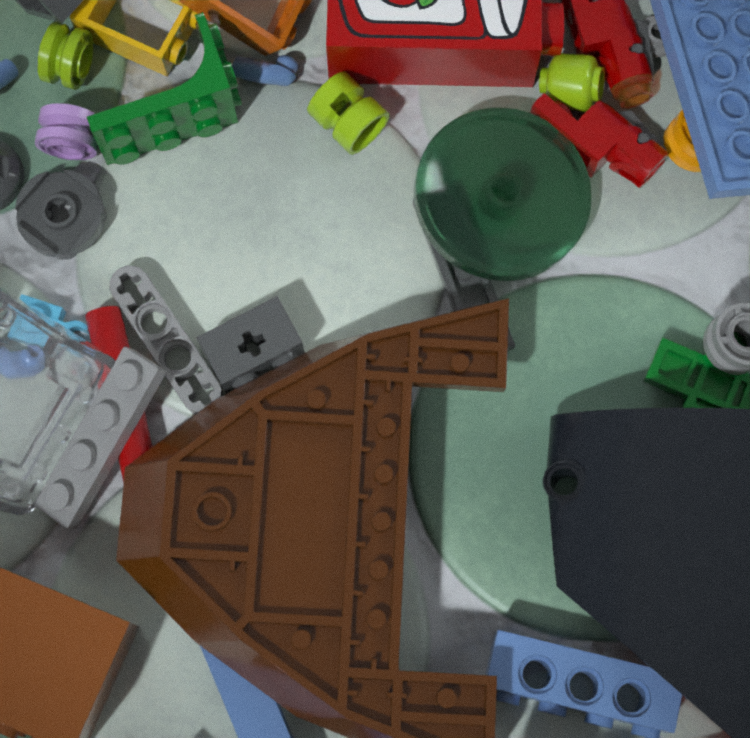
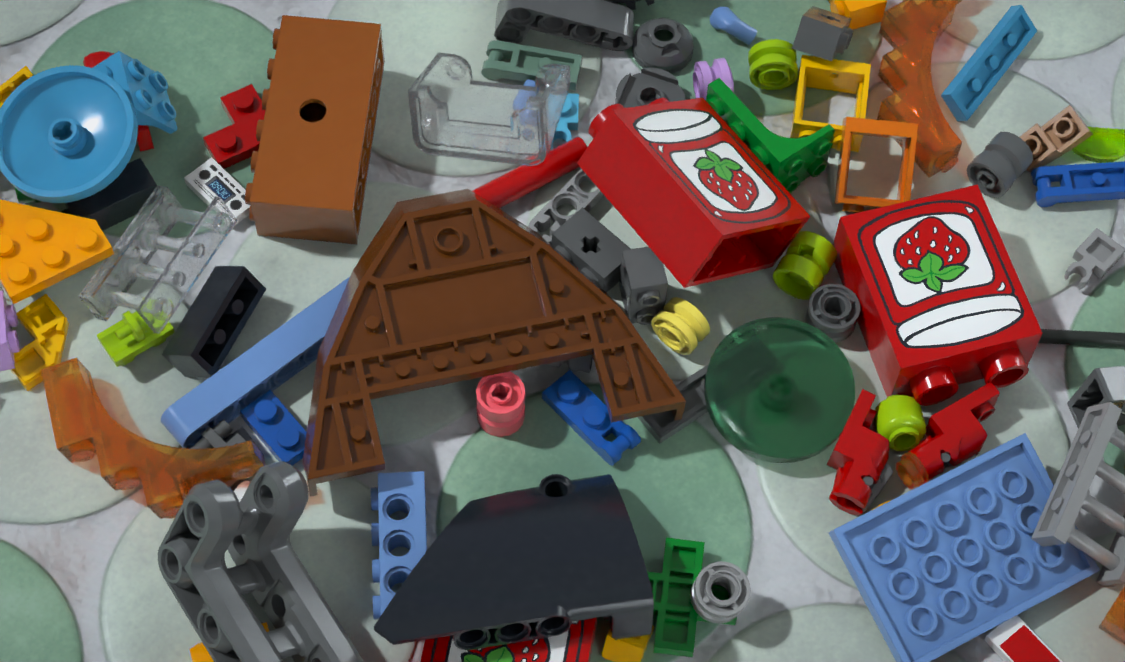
camera: 70 degrees right, 15 degrees down
light grey plate [34,346,167,530] -> none
medium blue arm [232,55,299,86] -> none
none -> coral wheel [476,371,525,437]
none -> blue plate [542,370,641,466]
none -> red brick [577,98,811,288]
none -> dark grey brick [619,247,668,325]
none -> light yellow wheel [651,297,710,355]
none -> dark grey wheel [805,284,860,343]

